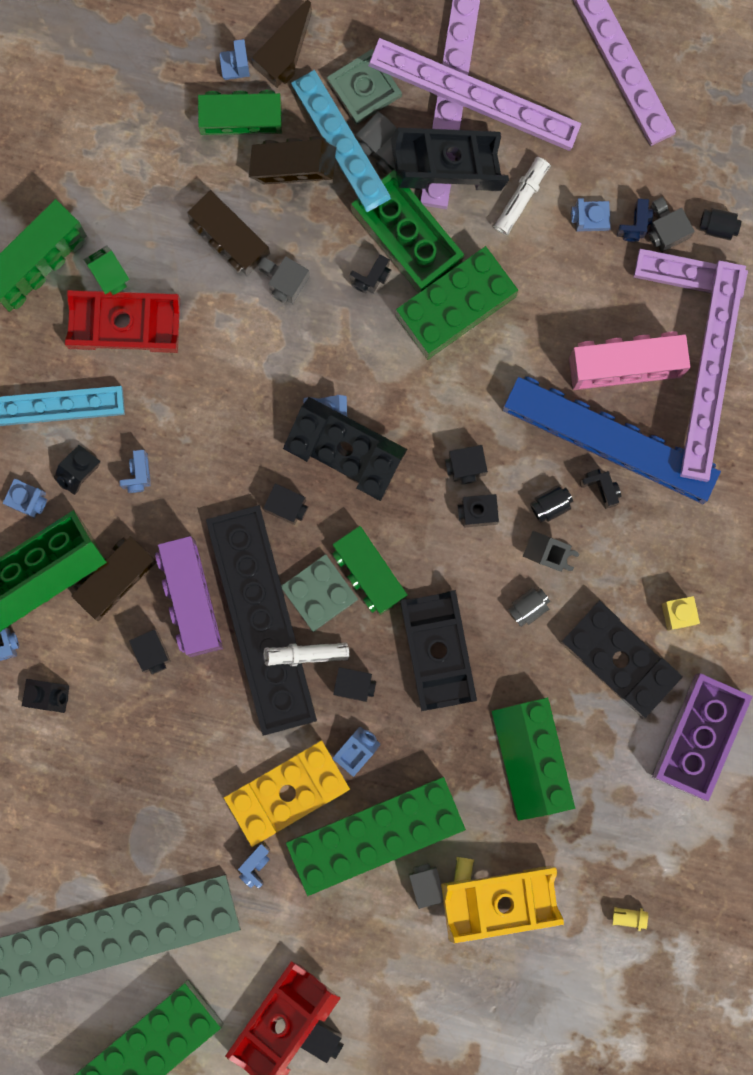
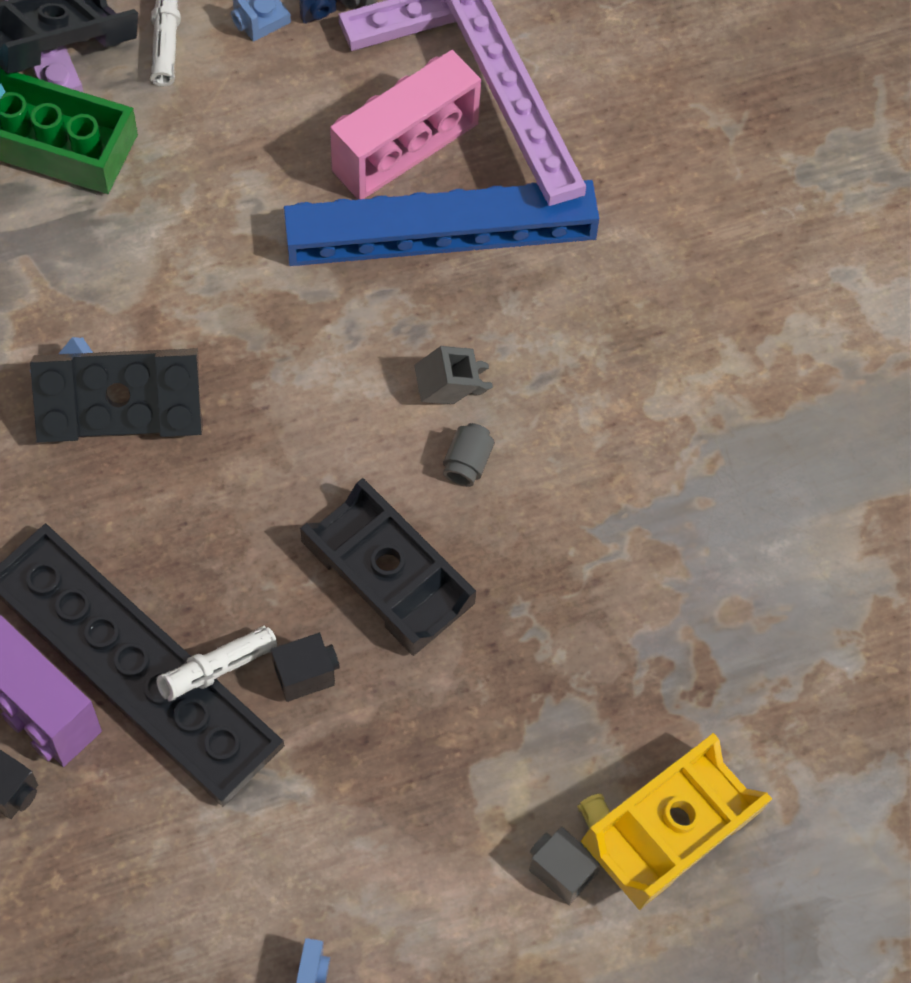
camera: 35 degrees left, 20 degrees down
yellow piece [224,740,350,847] -> none
black brick [263,483,309,525] -> none
sand green plate [281,554,358,632] -> none
green brick [286,776,466,896] -> none
green brick [331,526,408,615] -> none
medium blue bracket [333,727,381,777] -> none
black bracket [349,254,392,294] -> none
green brick [395,246,518,360] -> none
black brick [445,445,488,485] -> none
black brick [457,494,499,528] -> none
green slope [491,697,576,821] -> none
black brick [530,485,573,523] -> none
black piece [560,600,683,719] -> none
black bracket [580,469,621,509] -> none
light yellow pin [612,907,648,931] -> none
medium lavender brick [651,673,753,801] -> none
light yellow brick [662,596,700,631] -> none

